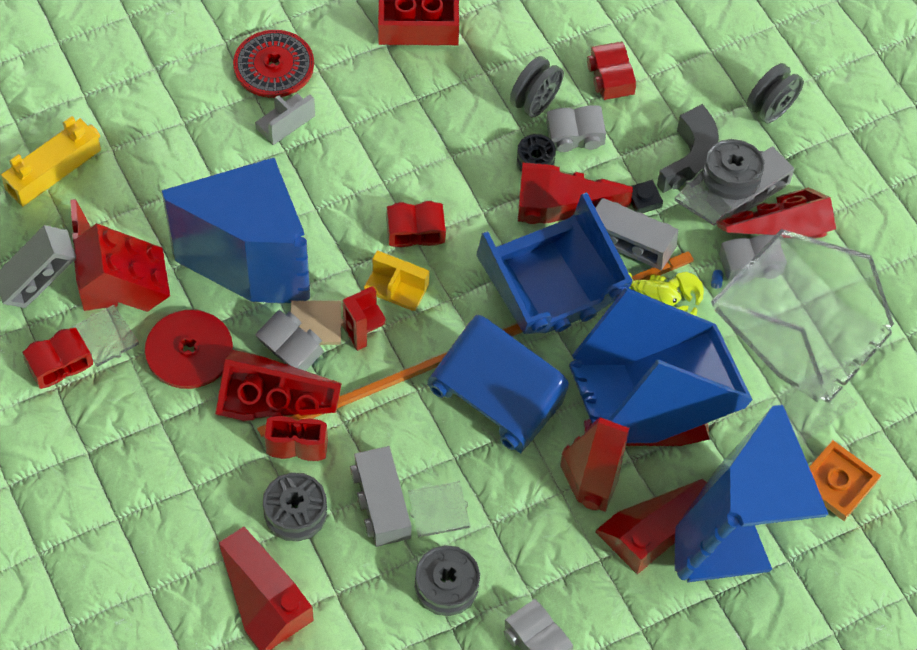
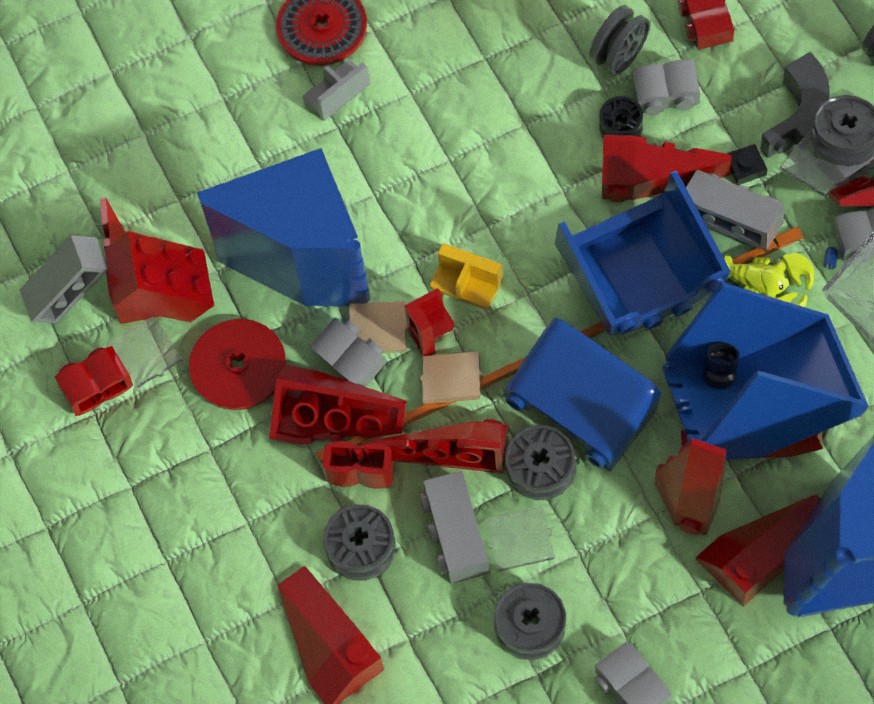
camera: 10 degrees right, 5 degrees up
yellow brick [1,116,101,207] -> none
red brick [386,201,446,247] -> none
none -> red wedge [371,419,509,474]
none -> tan piece [419,351,483,404]
none -> dark grey wheel [505,425,576,500]
none -> black wheel [703,342,740,389]

